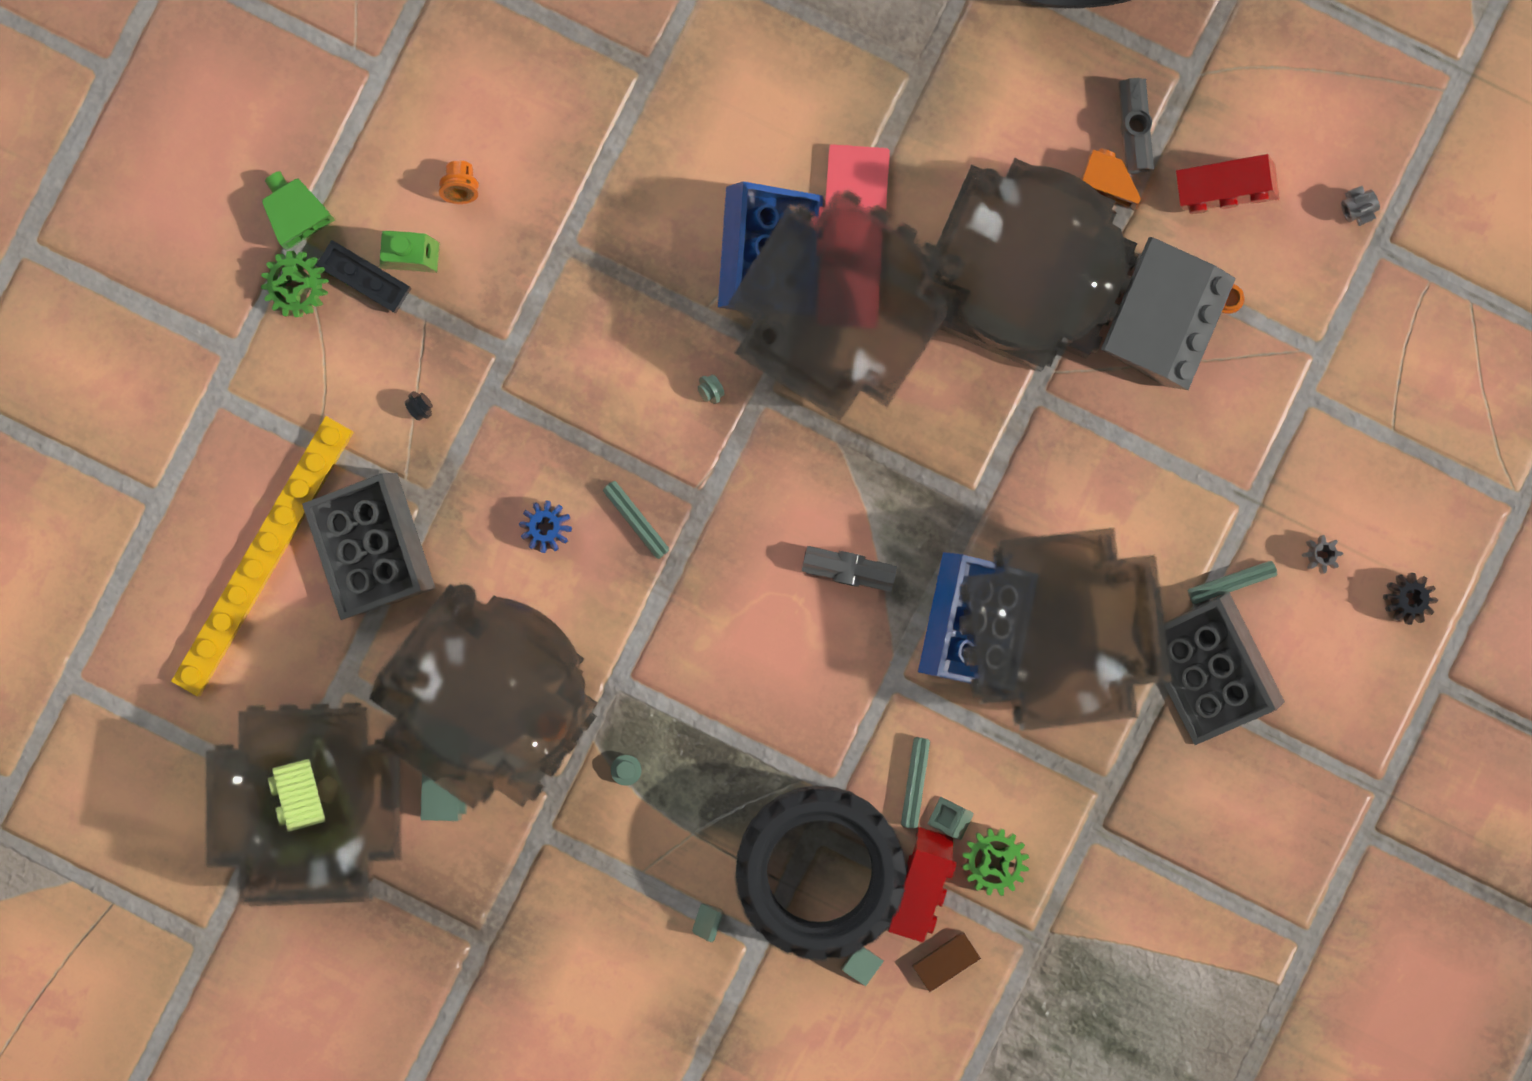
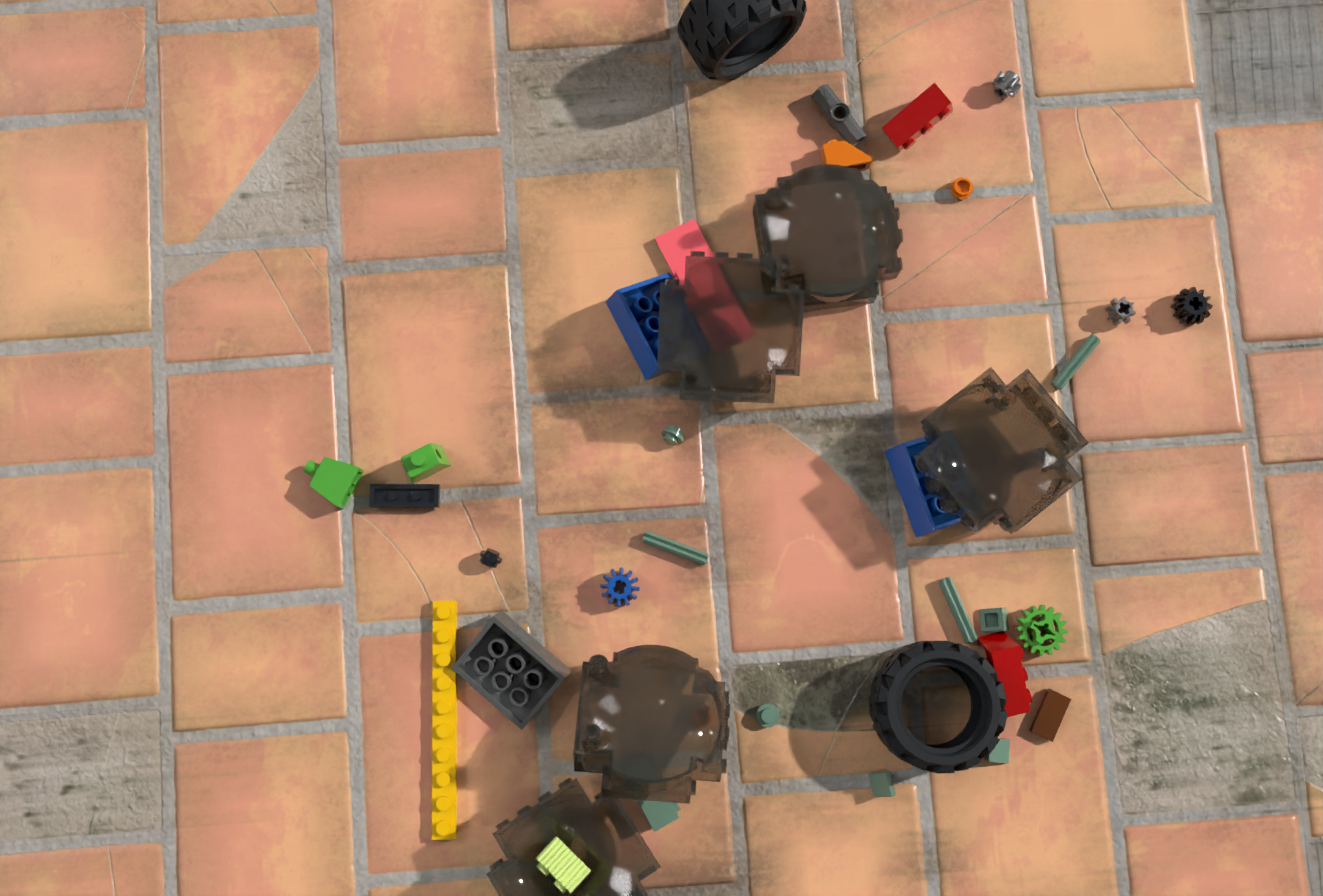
camera: 30 degrees left, 5 degrees down
bright green gear [261,251,329,317] -> none
orange piece [439,161,479,204] -> none
dark grey piece [801,546,897,592] -> none
dark grey slope [1101,237,1236,390] -> none
dark grey slope [1140,592,1285,745] -> none

